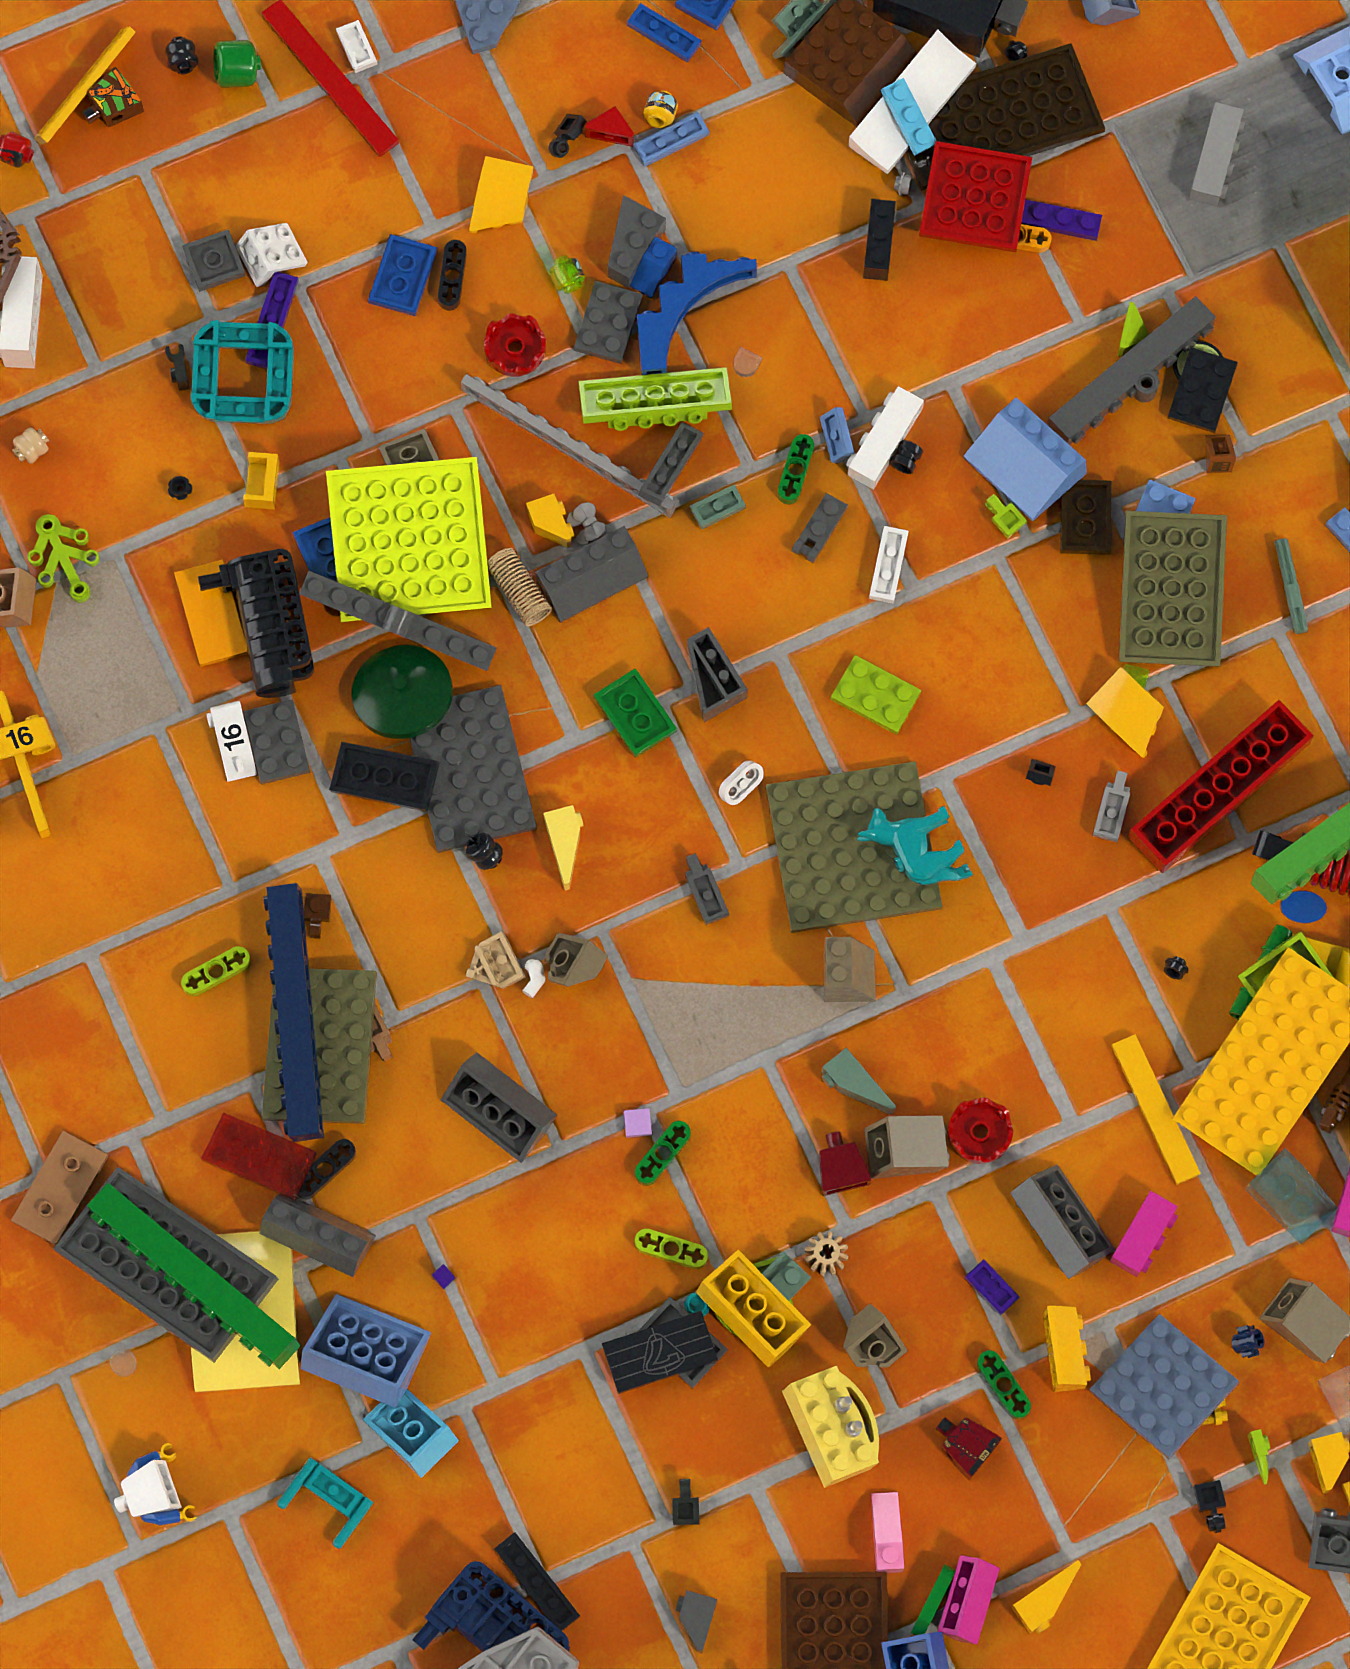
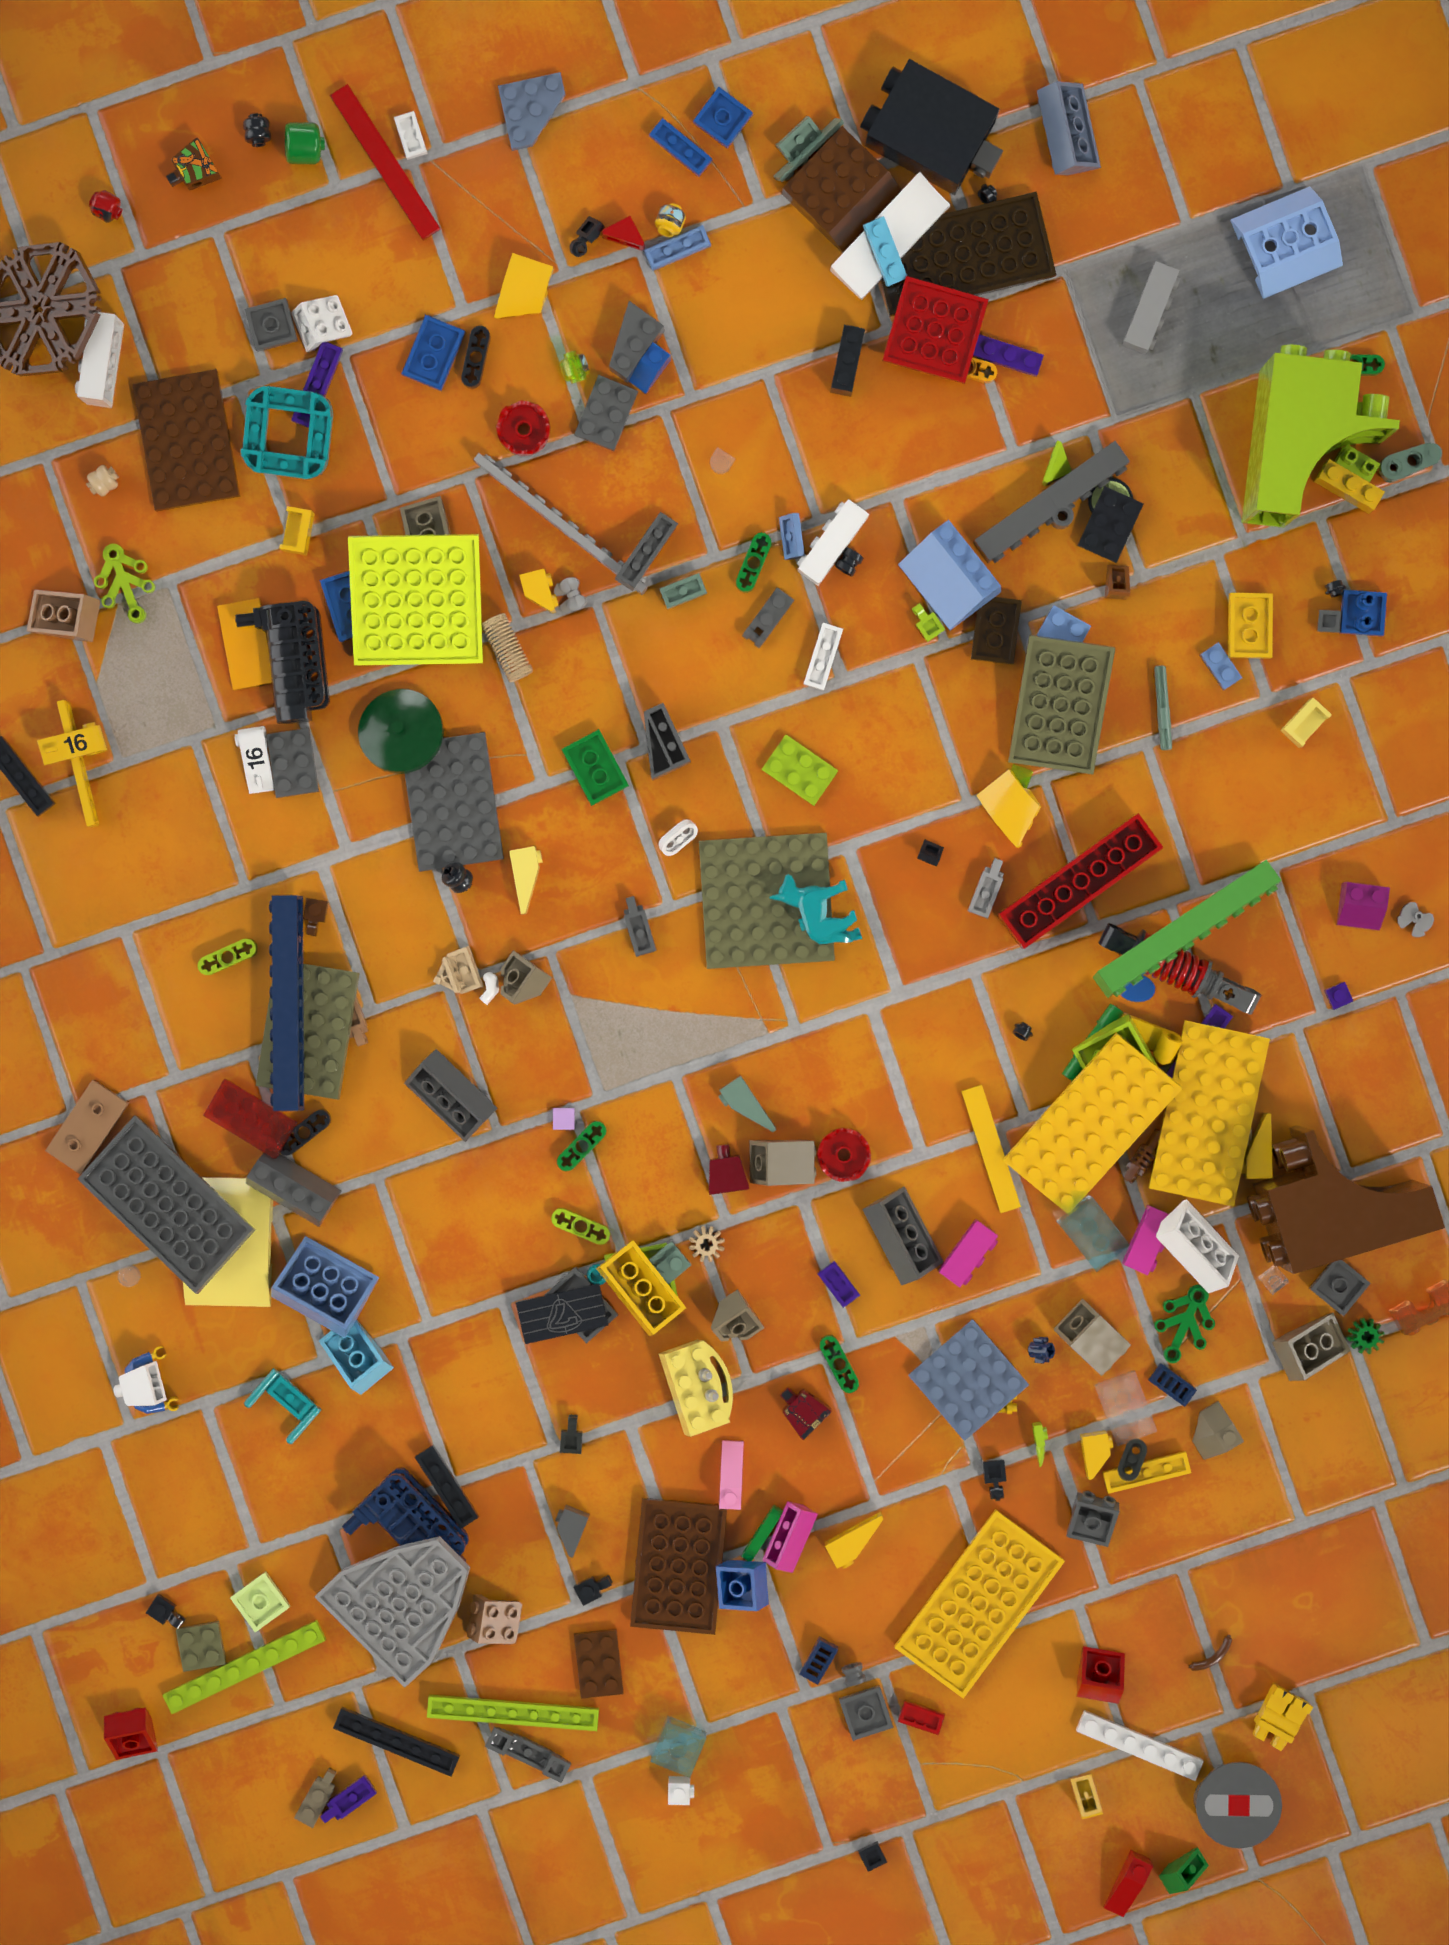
camera: 10 degrees right, 15 degrees up
yellow tile [34,26,136,145] -> none
green brick [87,1183,300,1370] -> none
pearl dark grey plate [165,344,189,391] -> none
black plate [168,476,192,500] -> none
dark grey hinge [299,571,497,671] -> none
black plate [329,742,440,812] -> none
dark purple piece [432,1264,455,1289] -> none
dark grey slope [536,526,648,623] -> none
lime plate [579,367,732,431] -> none
blue arch [637,252,757,375] -> none
dark tan slope [823,937,876,1002] -> none
light grey plate [894,172,913,196] -> none
yellow slope [1043,1306,1091,1392] -> none
none -> reddish brown plate [132,369,240,512]

